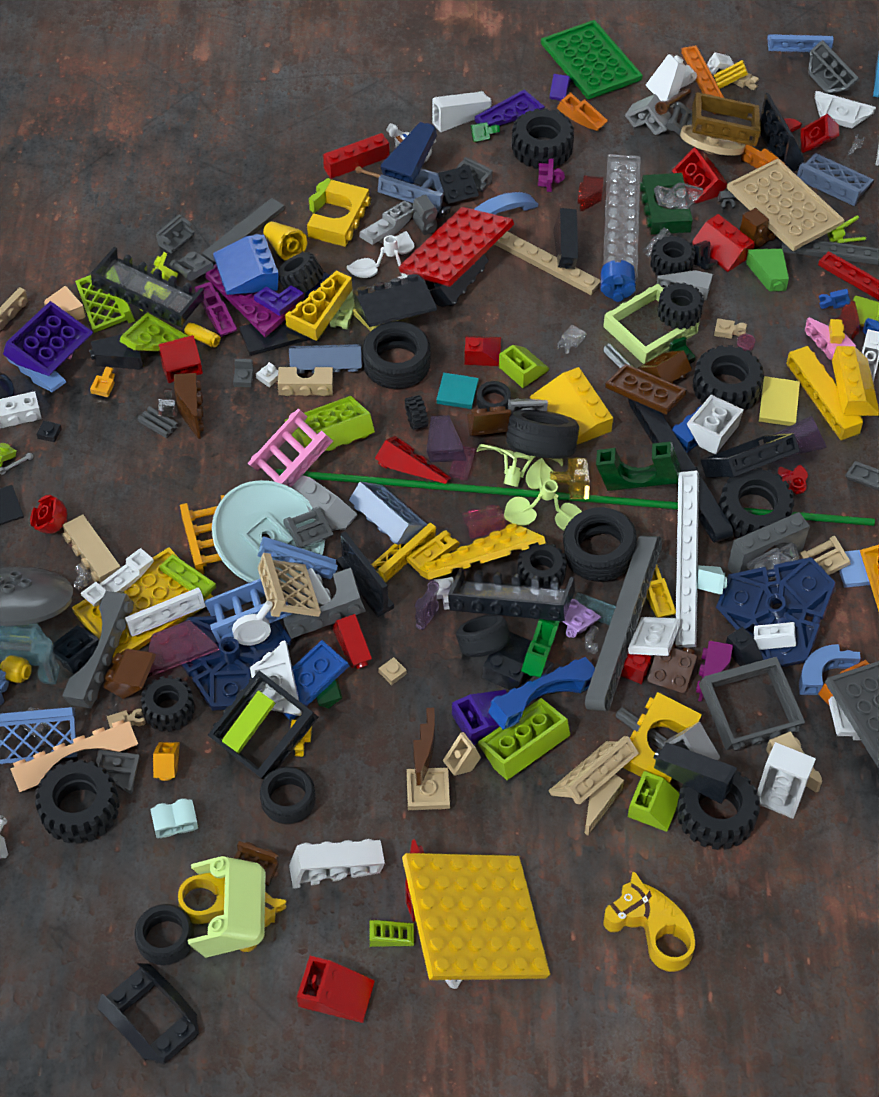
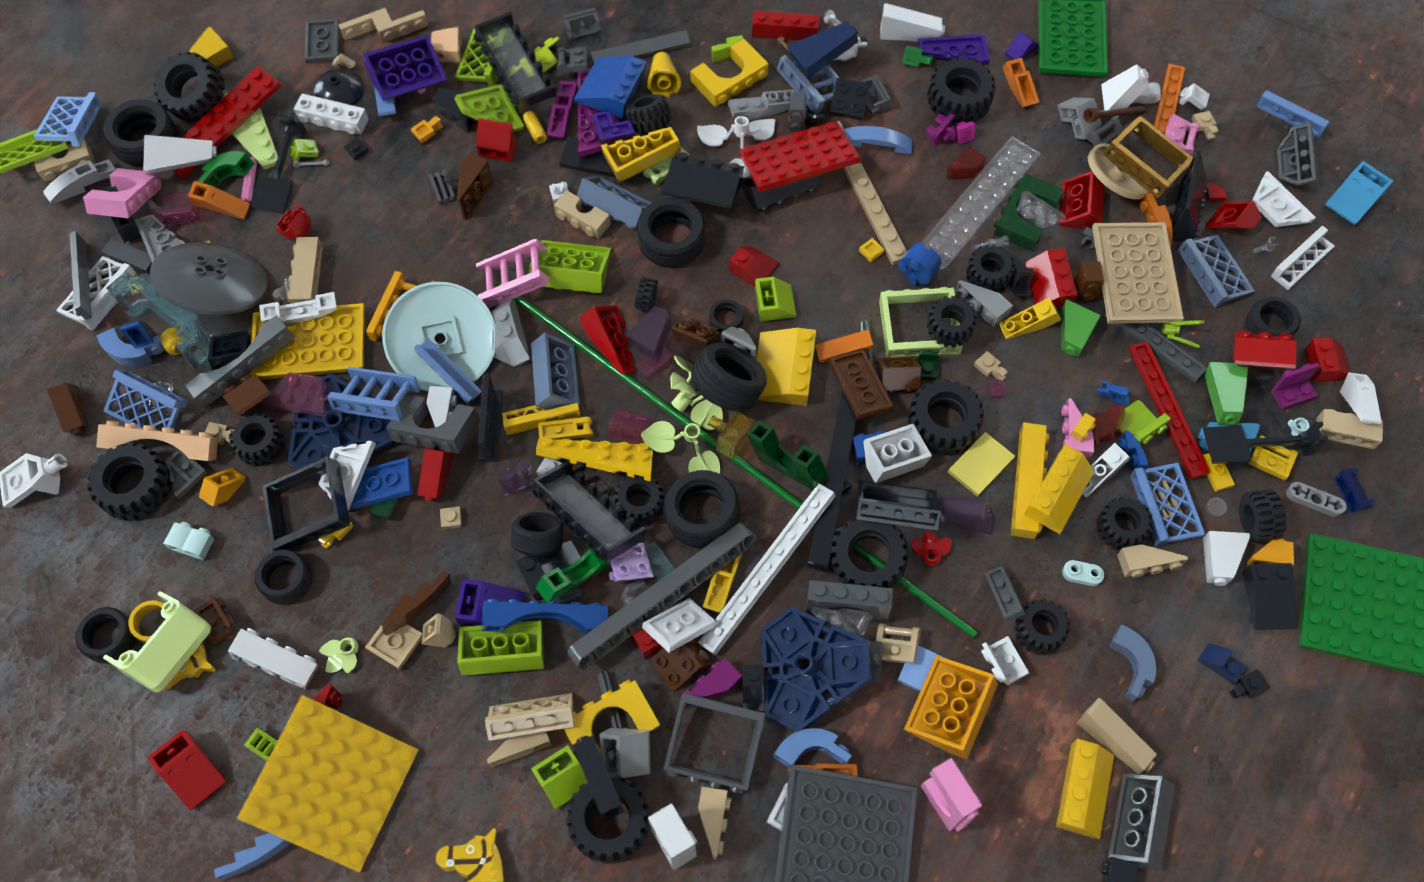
camera: 35 degrees right, 10 degrees up
black wedge [97,963,199,1064] -> none
white plate [125,587,206,637] -> none
lime tile [159,554,216,599] -> none
lime tile [222,690,276,753] -> none
white piece [232,601,273,645] -> none
dark grey bracket [233,359,254,388] -> none
tan fence [258,553,321,617] -> none
dark grey plate [283,507,333,549] -> none
teal tile [436,373,479,409] -> none
black slope [554,208,578,269] -> none
clear plate [557,325,586,354] -> none
light aqua slope [697,565,727,594] -> none
yellow tile [714,60,748,89] -> none
white slope [754,622,796,650] -> none
none -> medium blue slope [214,833,291,881]
none -> yellowish green plate [319,638,359,673]
none -> orange tile [815,329,874,363]
none -> yellow tile [859,238,884,262]
none -> dark pink tile [956,121,975,144]
none -> yellow slope [999,298,1062,339]
none -> bright pink plate [1165,114,1200,155]

